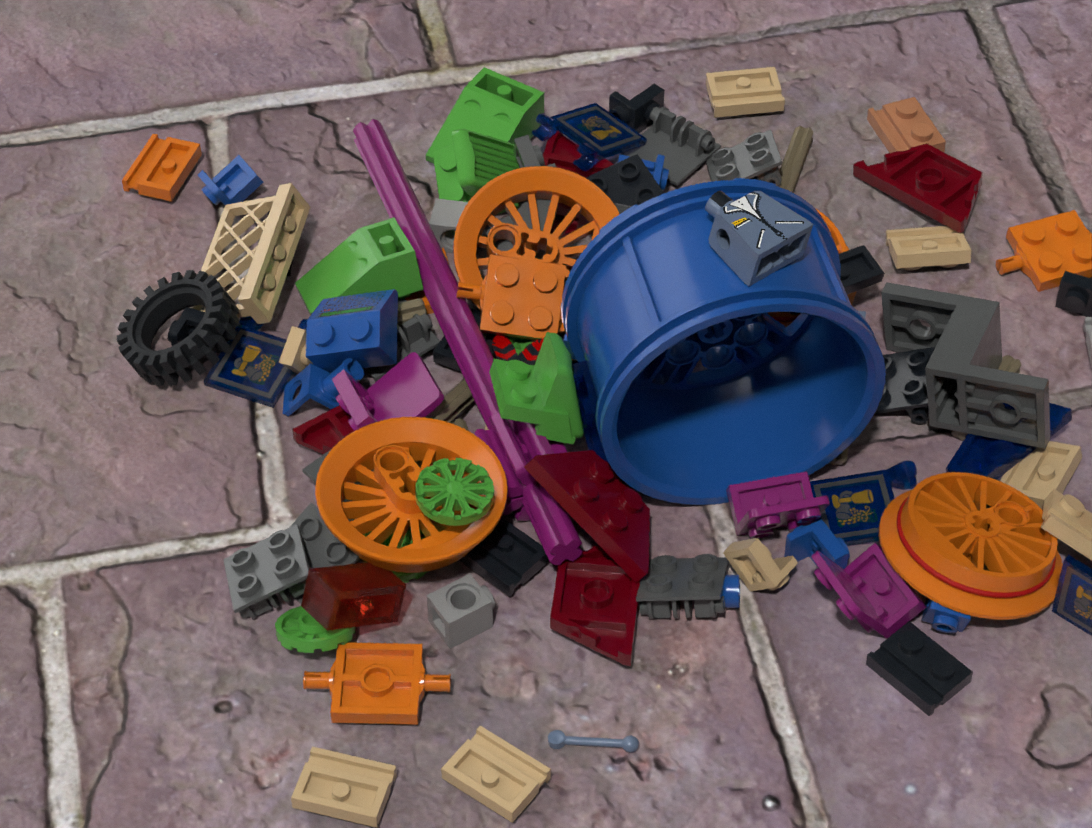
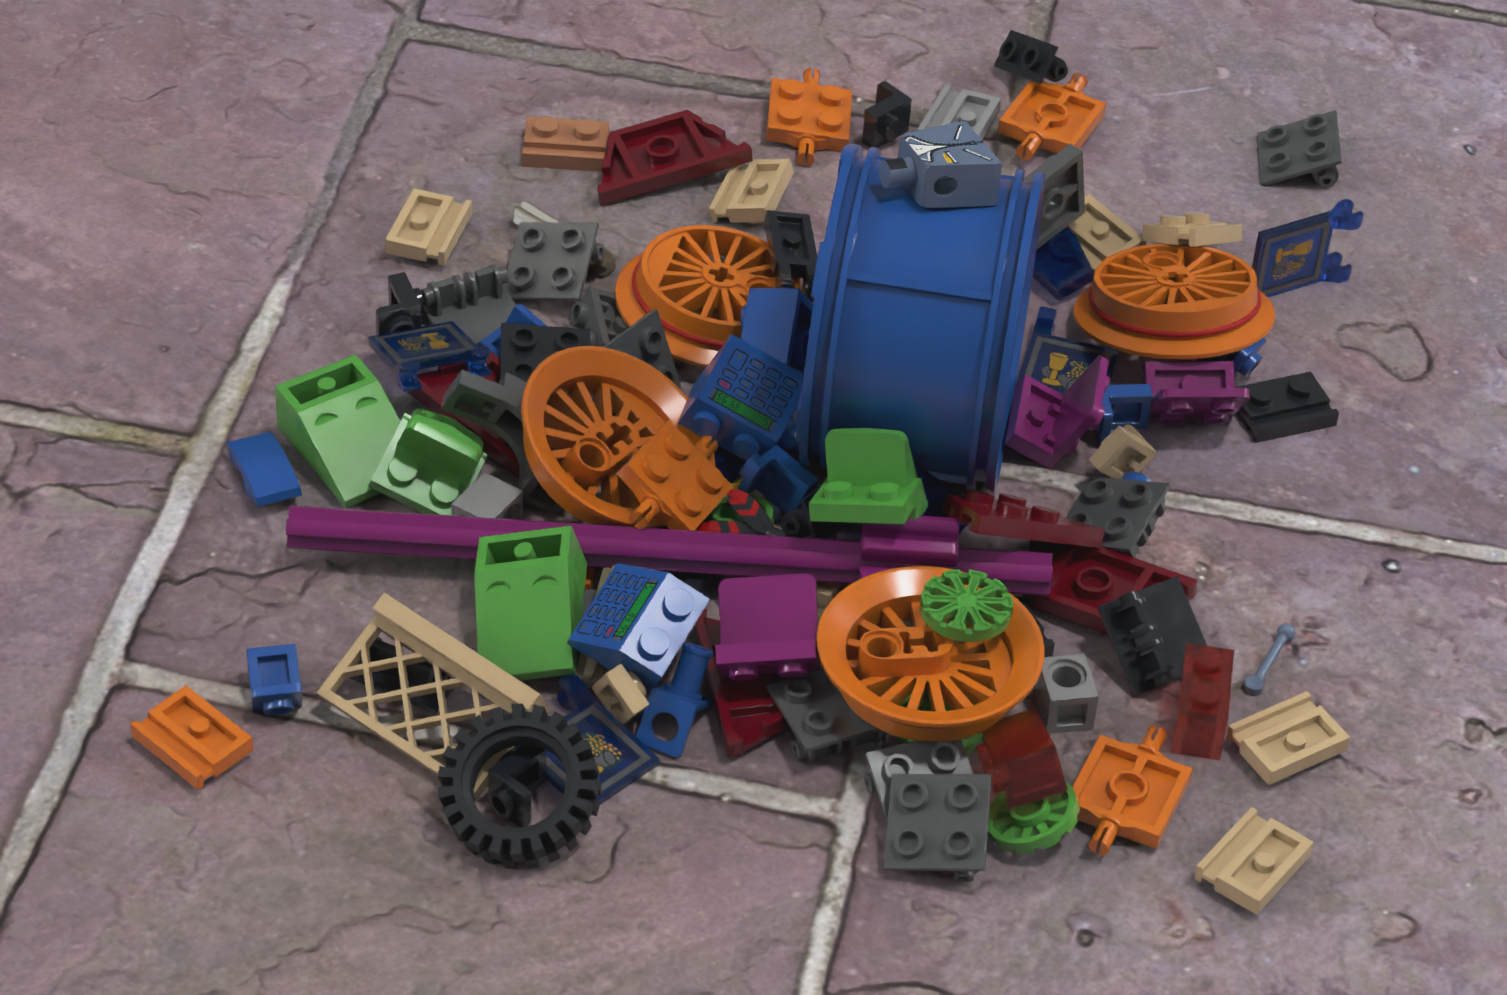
camera: 70 degrees left, 5 degrees down
none -> blue slope [227,431,302,507]
none -> black hinge [1097,576,1215,696]
none -> clear red brick [1171,643,1234,760]

